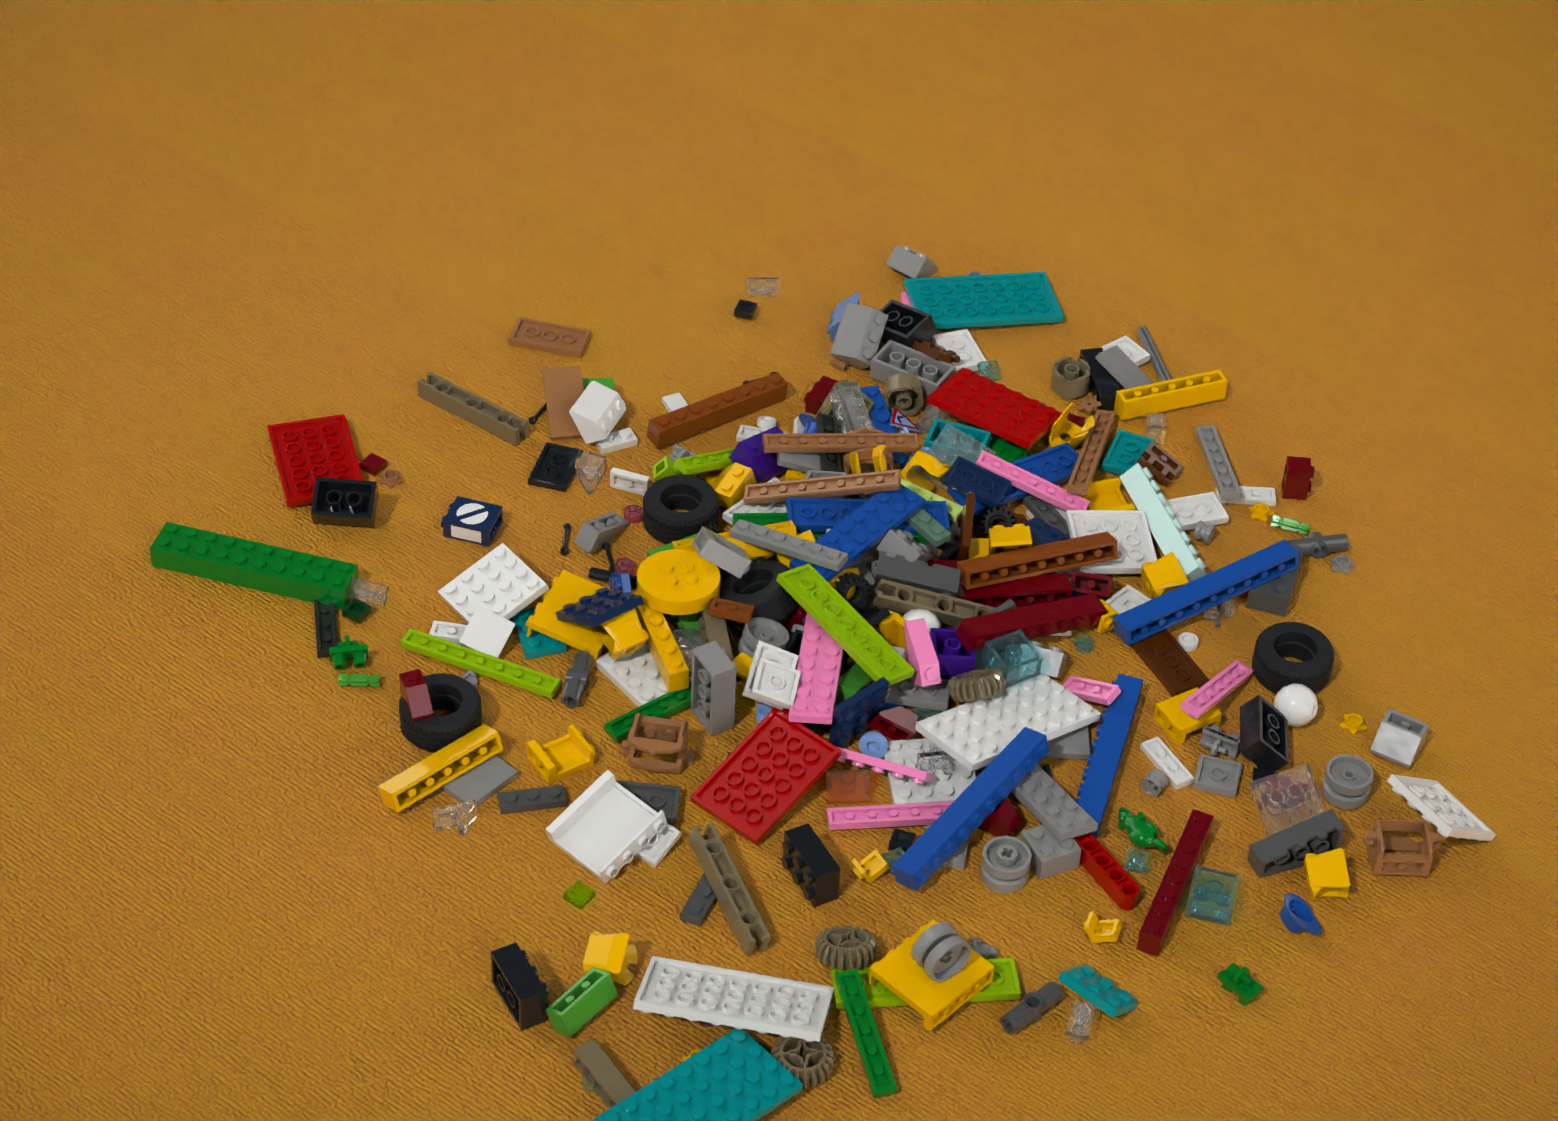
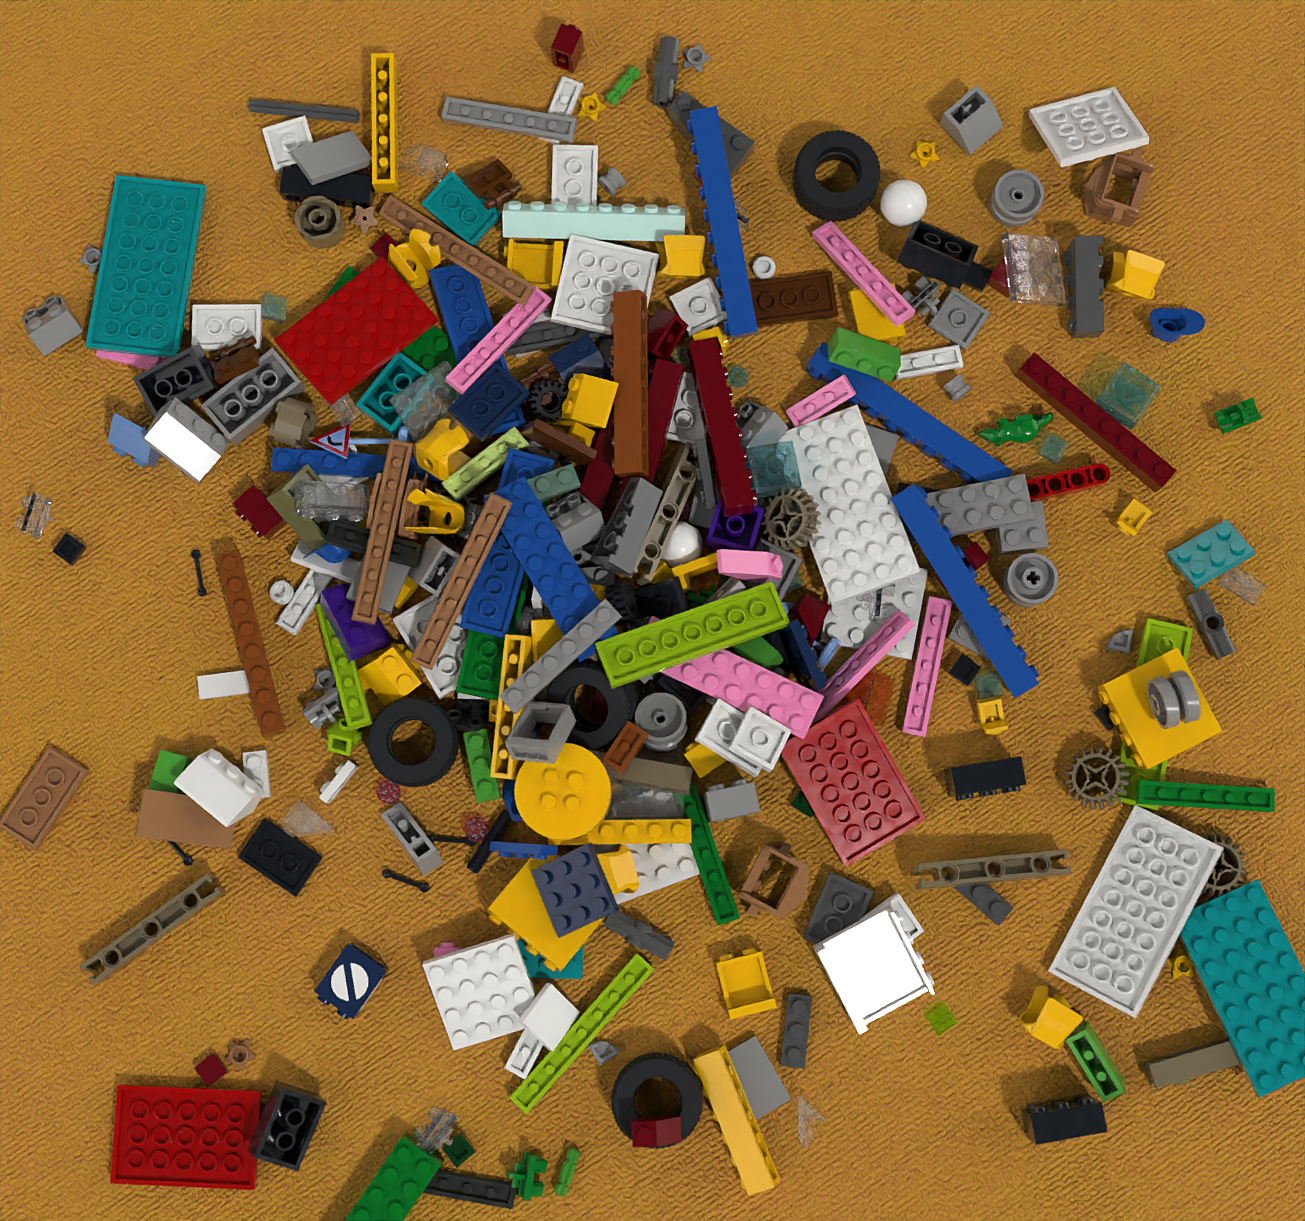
camera: 70 degrees left, 40 degrees up
none -> bright green brick [828,327,901,382]

